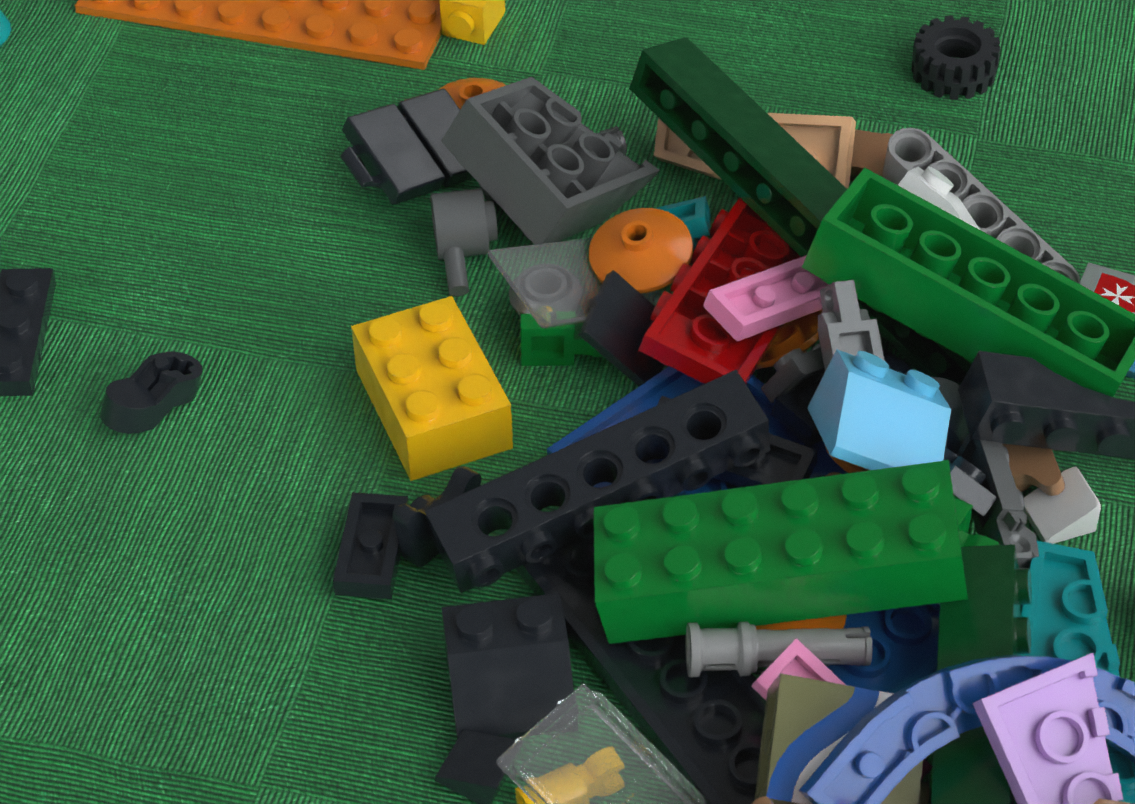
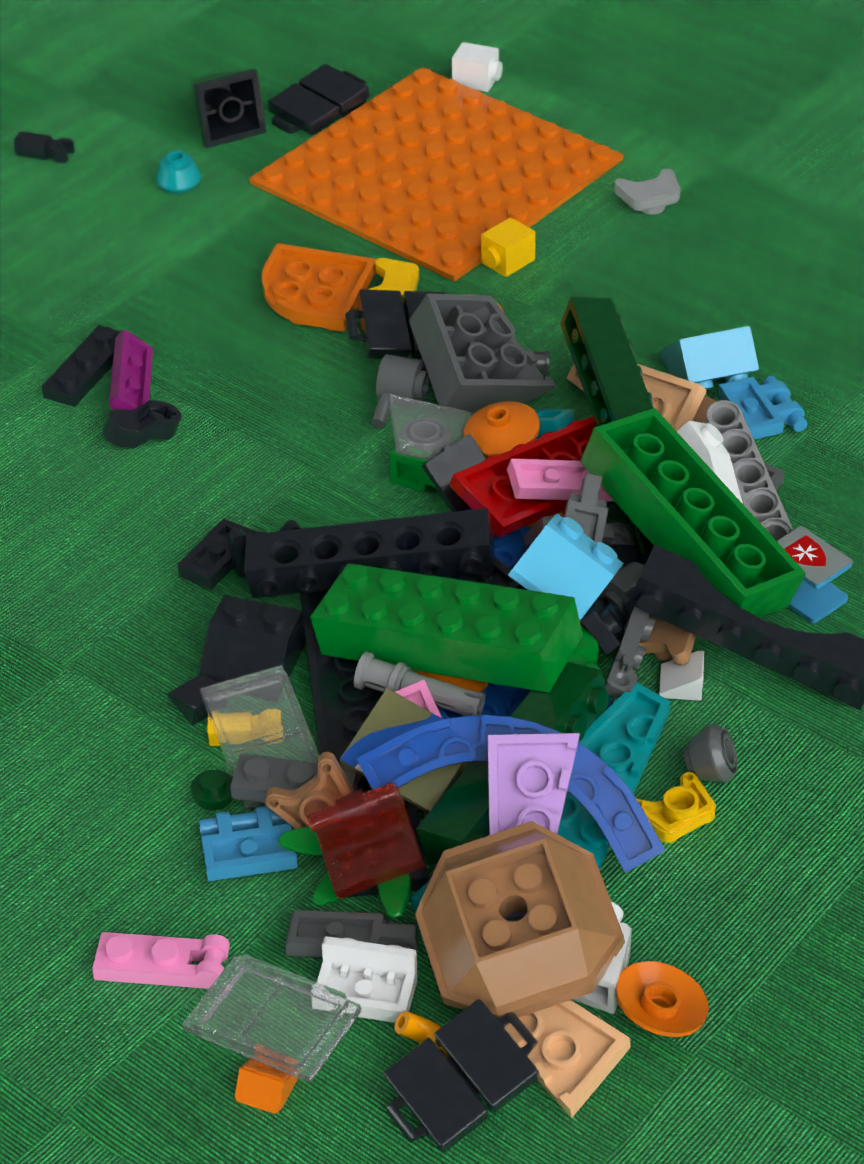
camera: 25 degrees right, 5 degrees down
yellow brick [351,296,513,481] -> none
black tyre [911,16,1000,100] -> none
none -> magenta plate [109,329,153,410]
none -> orange plate [262,243,376,332]
none -> yellow piece [368,258,419,296]
none -> medium azure slope [660,326,759,390]
none -> dark azure plate [718,376,808,440]

